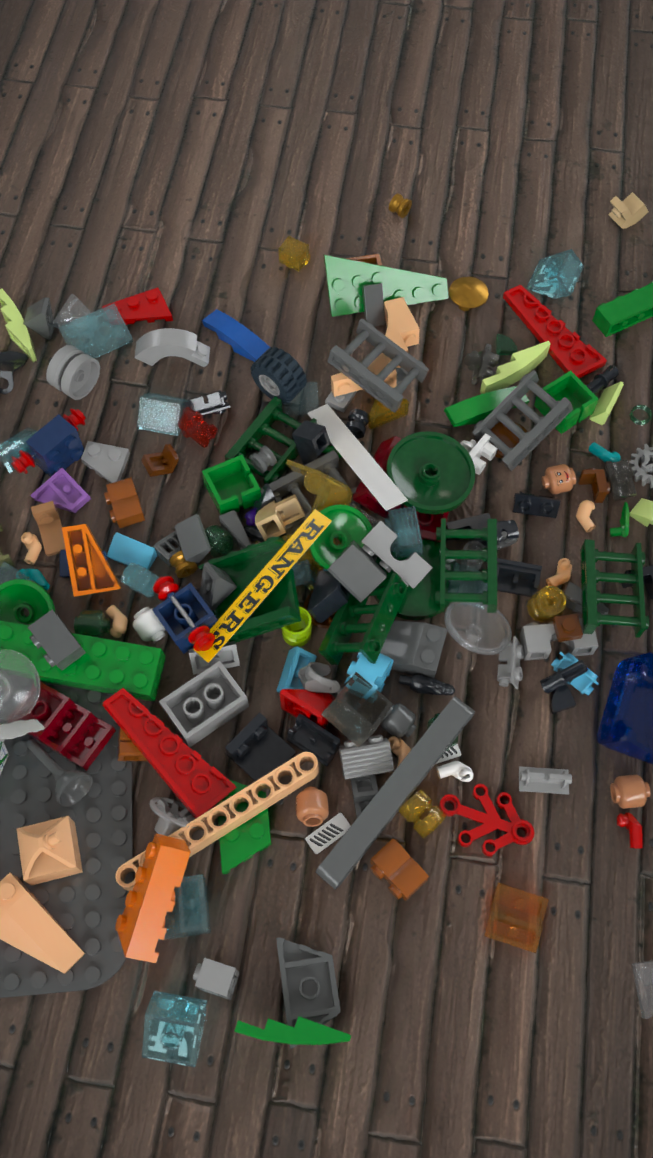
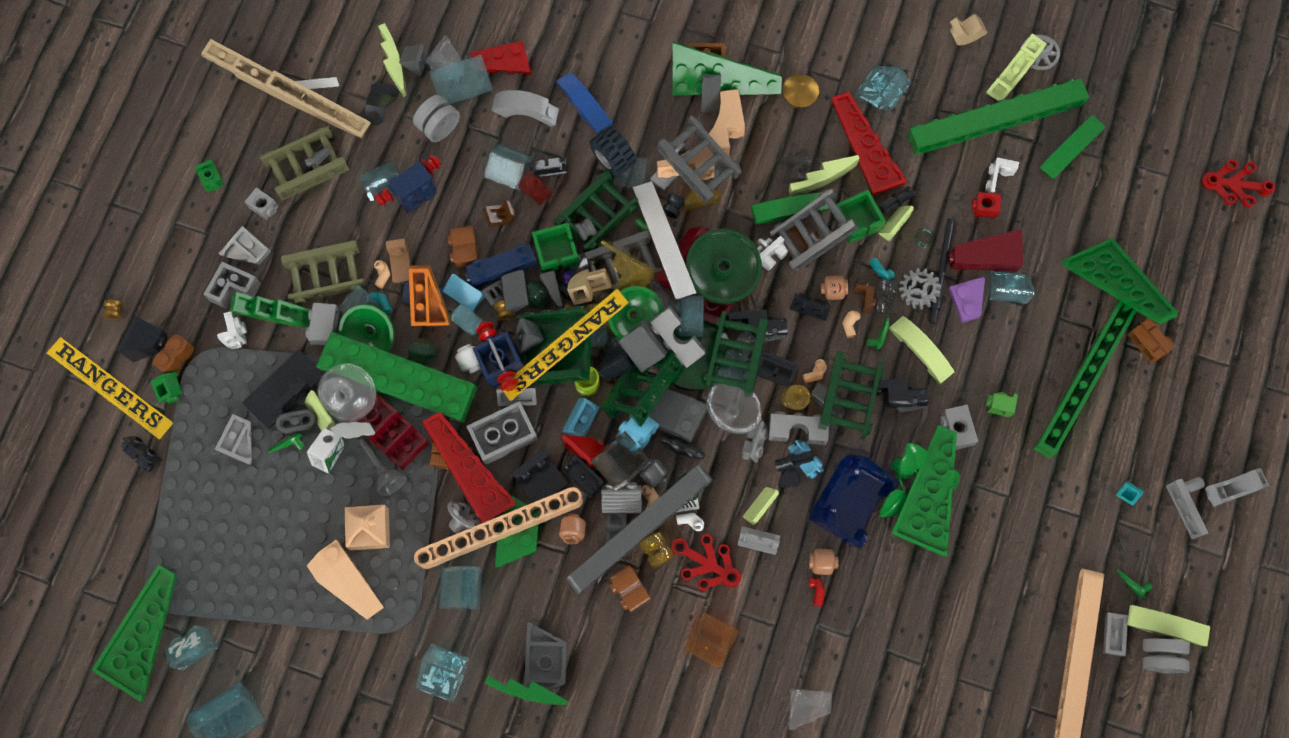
camera: 10 degrees right, 10 degrees up
dark grey brick [28,609,86,671] -> none
medium lavender wing [30,468,91,513] -> none
light grey wing [81,441,130,483] -> none
light nougat arm [106,605,128,638] -> none
orange wedge [115,833,191,963] -> none
light grey brick [193,958,240,1000] -> none
clear yellow brick [279,236,310,271] -> none
black slope [292,420,331,466] -> none
light grey helmet [298,662,340,693] -> none
white sticker [305,813,351,854] -> none
clear green tile [496,334,518,355] -> none
reddish brown plate [552,614,583,642] -> none
none -> dark blue brick [465,243,537,288]
none -> yellowish green slope [743,487,779,526]

